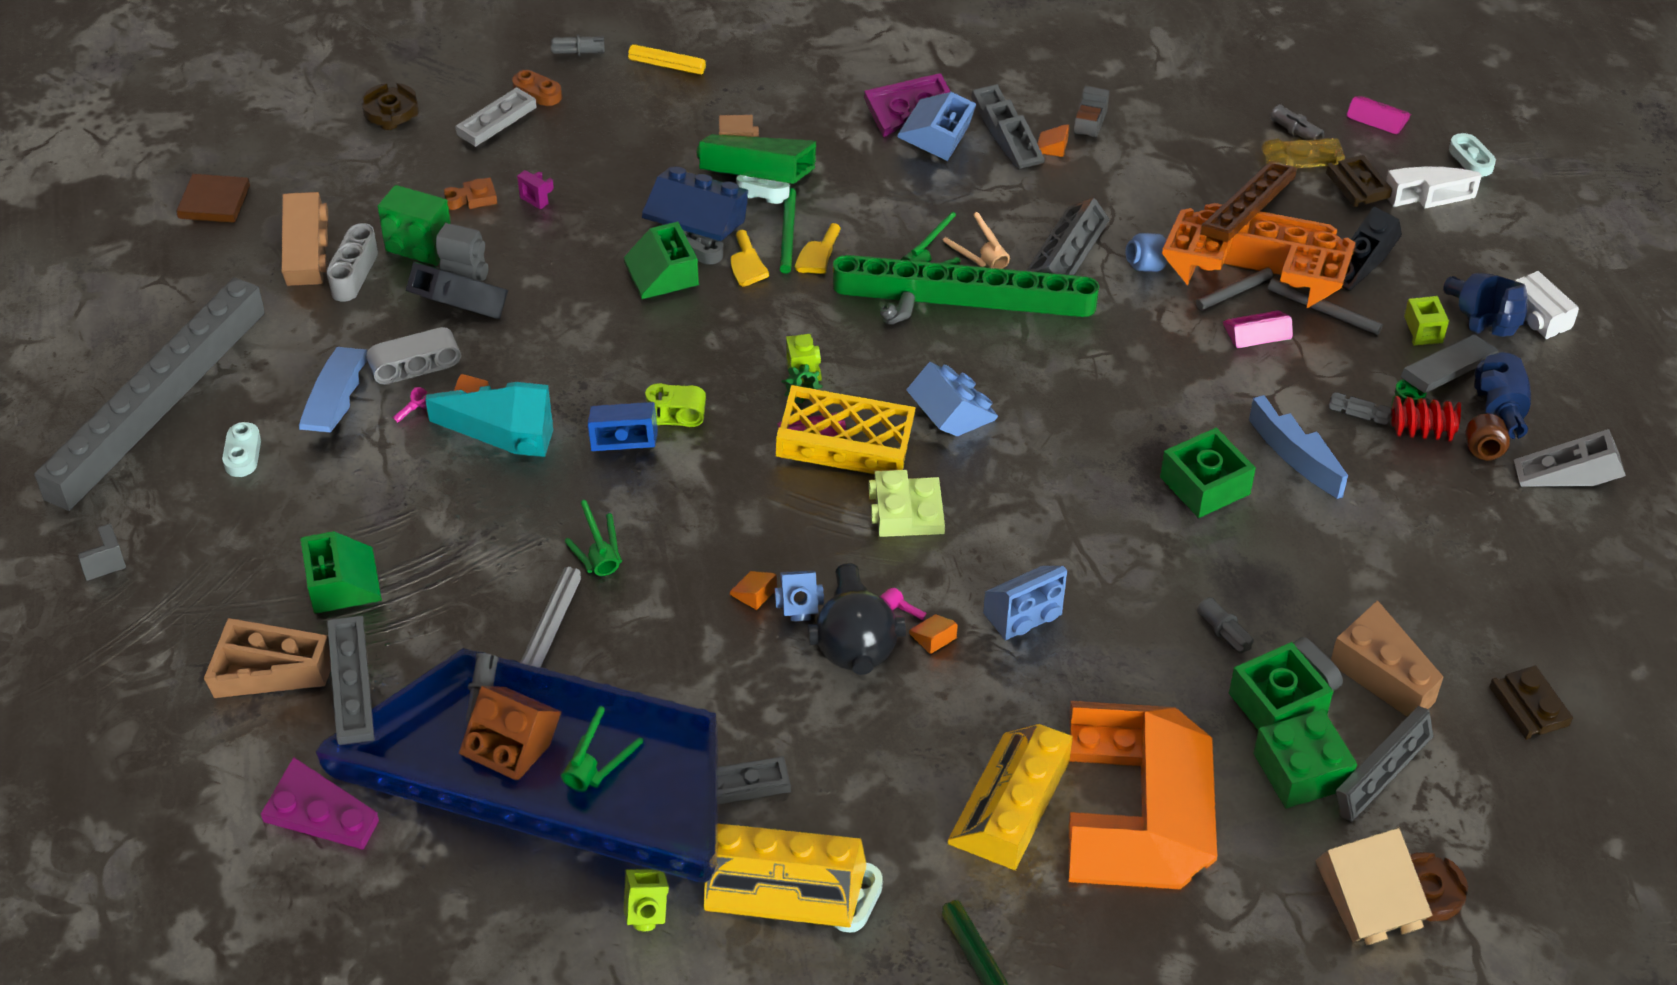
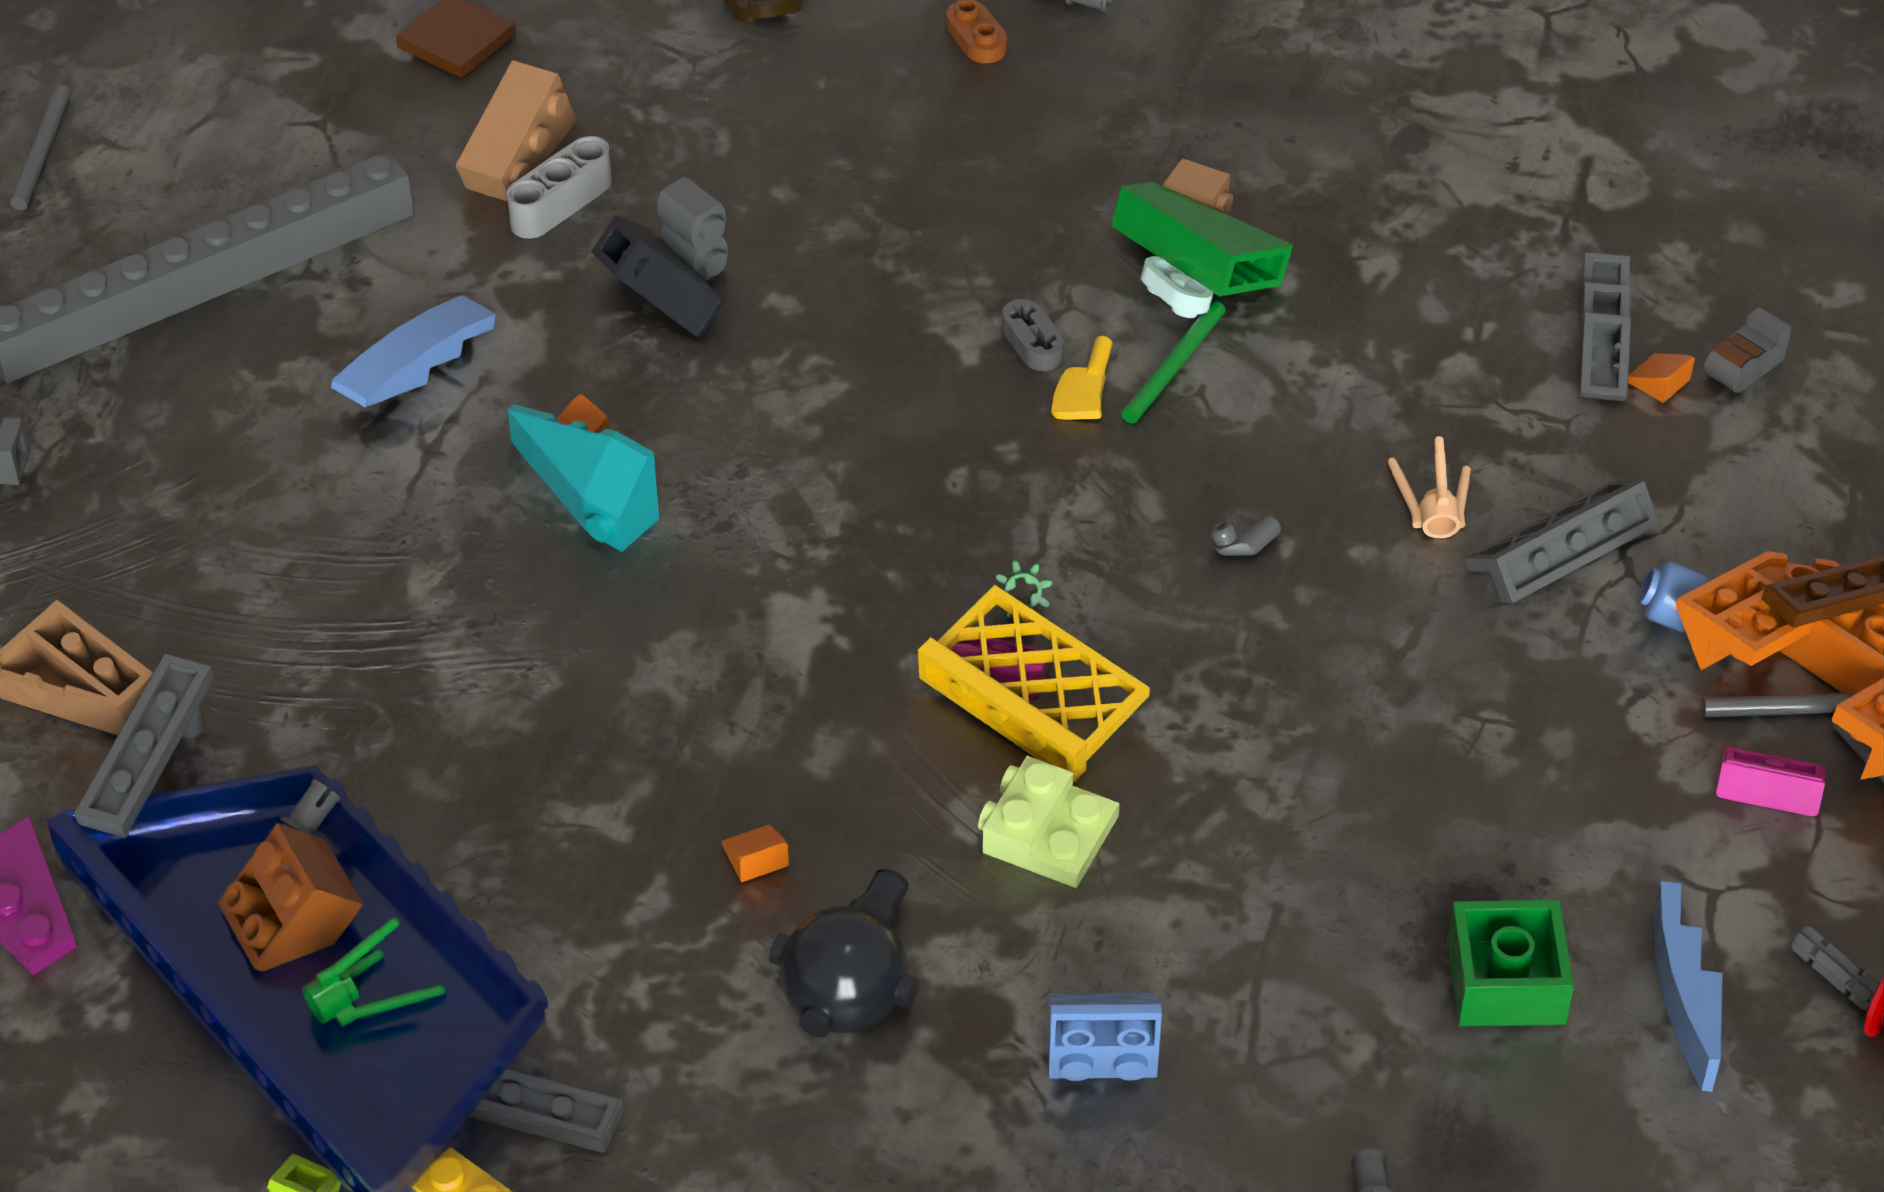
camera: 30 degrees right, 0 degrees up
light aqua plate [222,422,261,477] -> none
green slope [300,531,382,614] -> none
light grey beam [366,327,461,384] -> none
green brick [377,185,451,266] -> none
dark pink hand [392,387,427,423] -> none
dark orange plate [444,177,497,210] -> none
light grey plate [455,87,537,147] -> none
magenta tile [517,170,554,210] -> none
light grey axle [519,566,581,677] -> none
green plant [565,499,622,576] -> none
blue brick [588,402,658,451] -> none
green slope [624,222,699,299] -> none
yellow axle [628,44,706,75] -> none
dark blue slope [642,167,749,241] -> none
lime piece [645,383,706,427] -> none
medium blue brick [775,570,824,621] -> none
lime brick [786,334,822,383] -> none
yellow piece [795,223,841,274] -> none
green beam [833,255,1099,317] -> none
magenta wing [864,73,951,138] -> none
dark pink hand [880,588,927,620] -> none
medium blue slope [897,92,976,161] -> none
green plant [901,212,961,264] -> none
medium blue slope [906,362,998,436] -> none
orange slope [909,614,958,654] -> none

